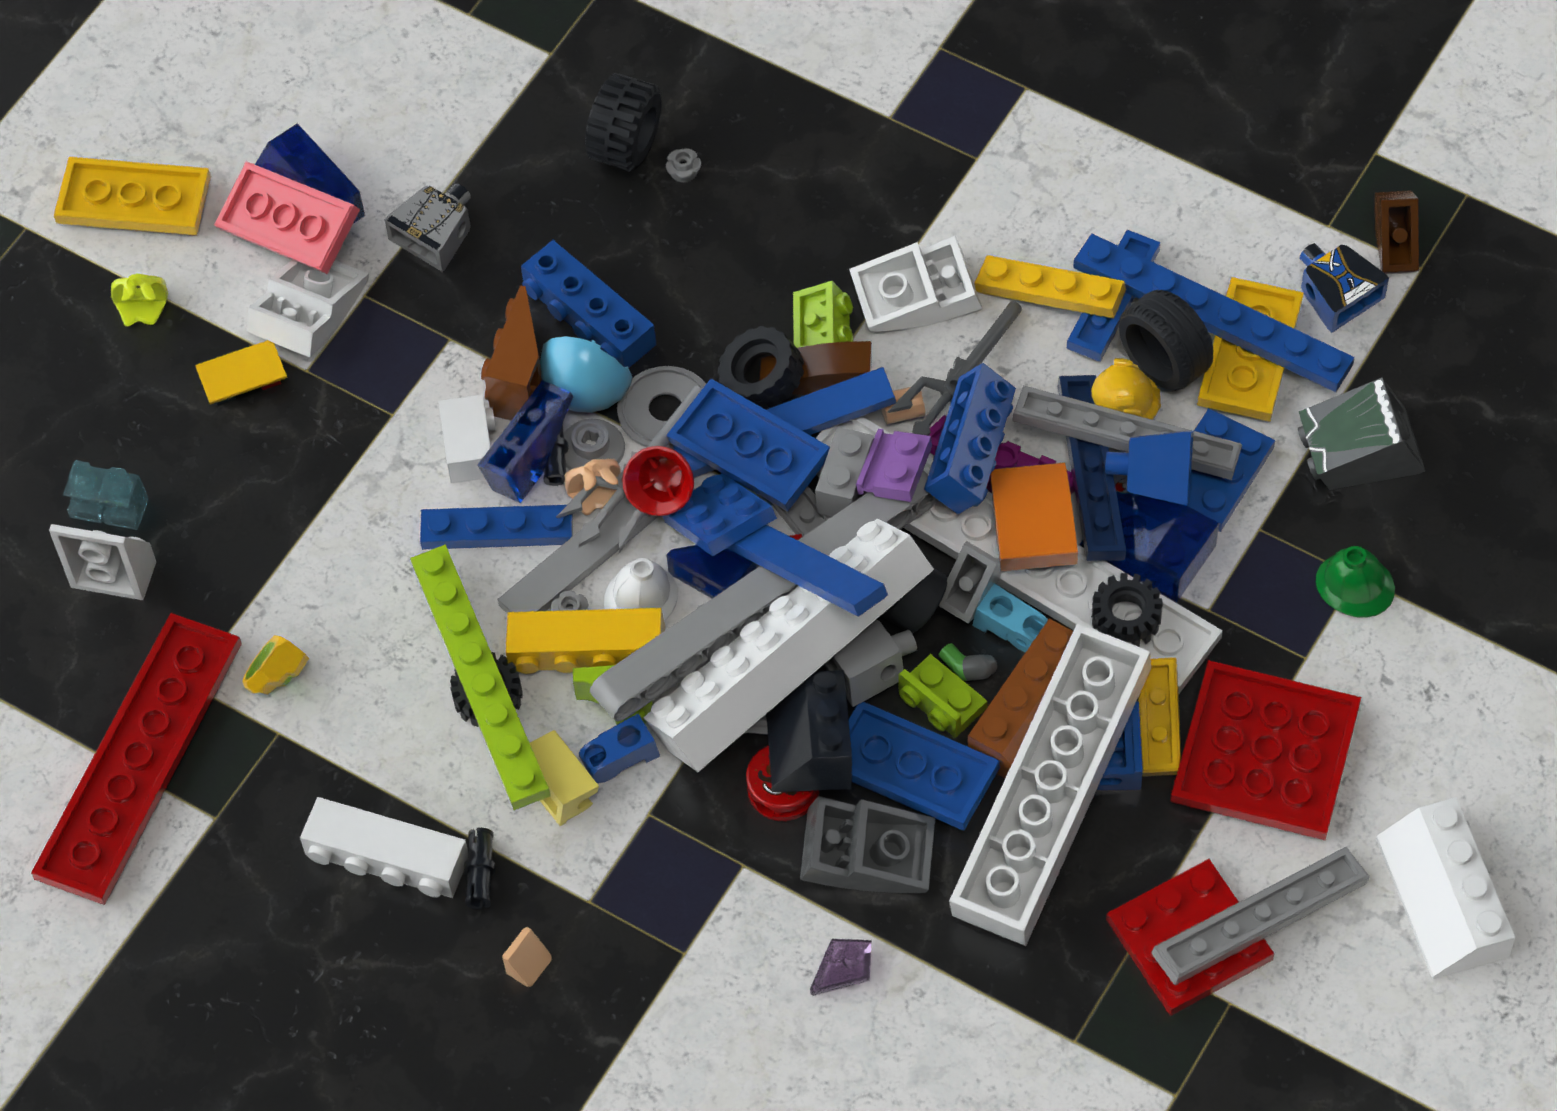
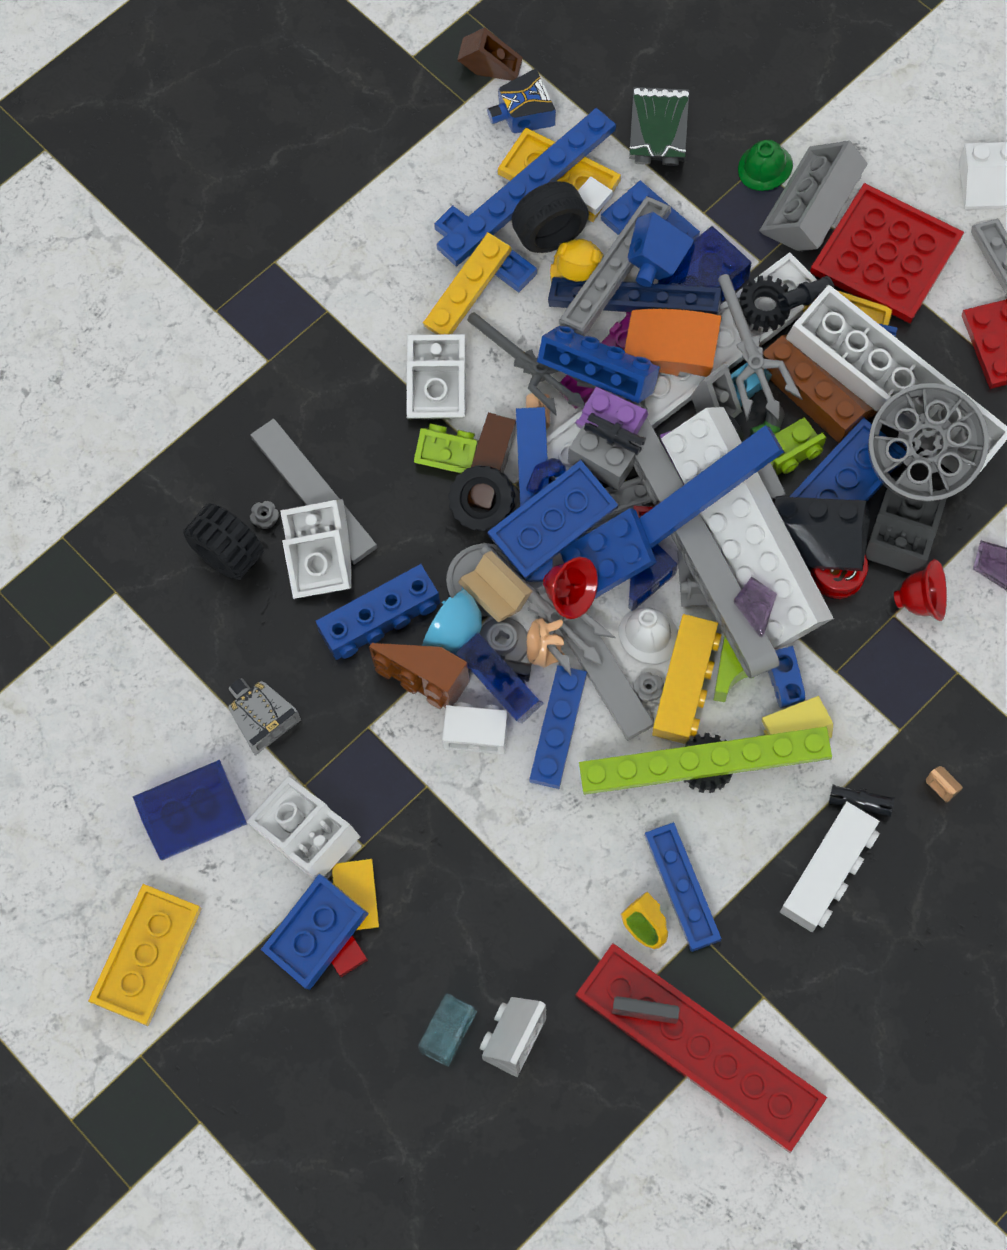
camera: 75 degrees left, 10 degrees up
neon yellow piece [111,273,168,326] -> none
coral tile [214,161,360,274] -> none
none -> light grey tile [250,418,377,565]
none -> blue plate [261,874,369,990]
none -> white slope [280,499,351,599]
none -> red tile [331,936,368,977]
none -> tan panel [458,551,532,622]
none -> clear blue arm [526,458,566,494]
none -> white tile [578,176,613,215]
none -> black pin [584,413,646,456]
none -> dark grey tile [612,996,680,1024]
none -> blue plate [644,822,722,952]
none -> light grey piece [718,274,803,421]
none -> clear purple piece [733,577,777,637]
none -> light grey slope [759,141,868,251]
none -> black pin [777,276,834,312]
none -> light grey wheel [868,383,989,502]
none -> red hat [894,559,947,621]

